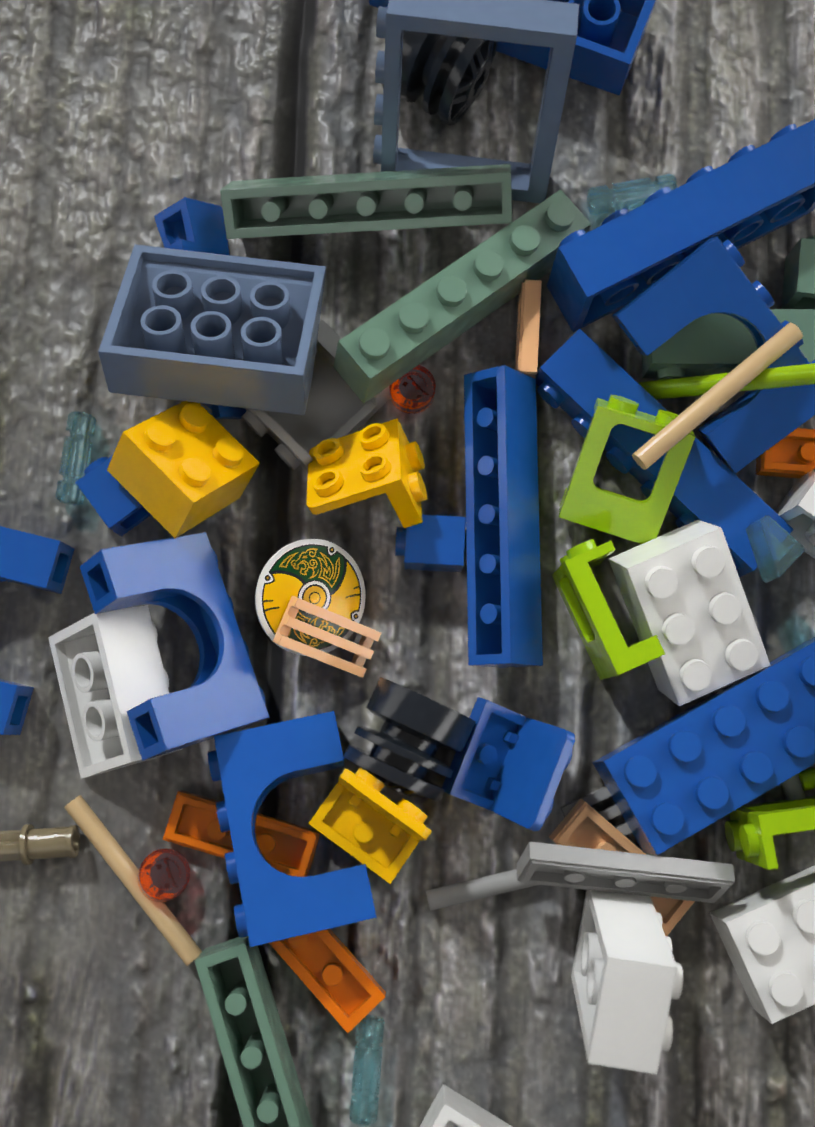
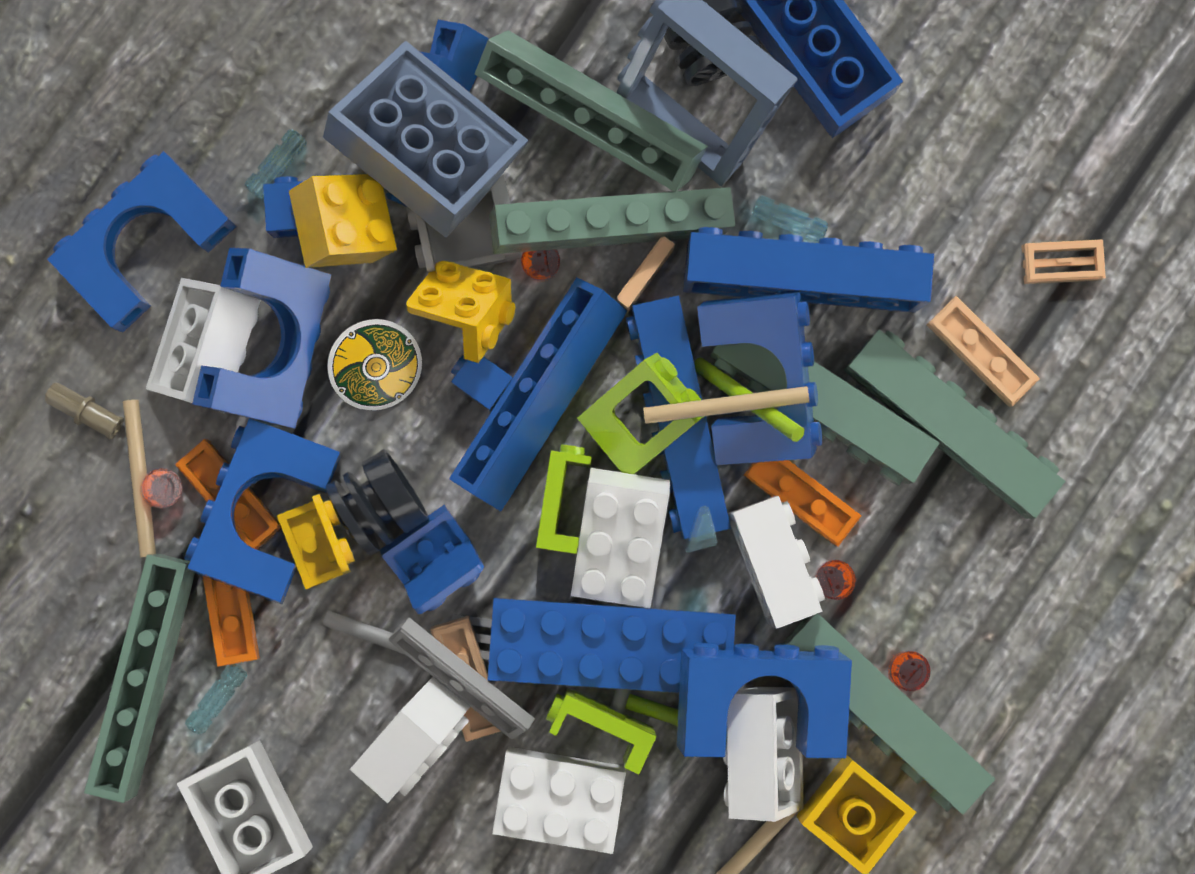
camera: 30 degrees right, 5 degrees up
light nougat tile [272,596,381,678] -> none

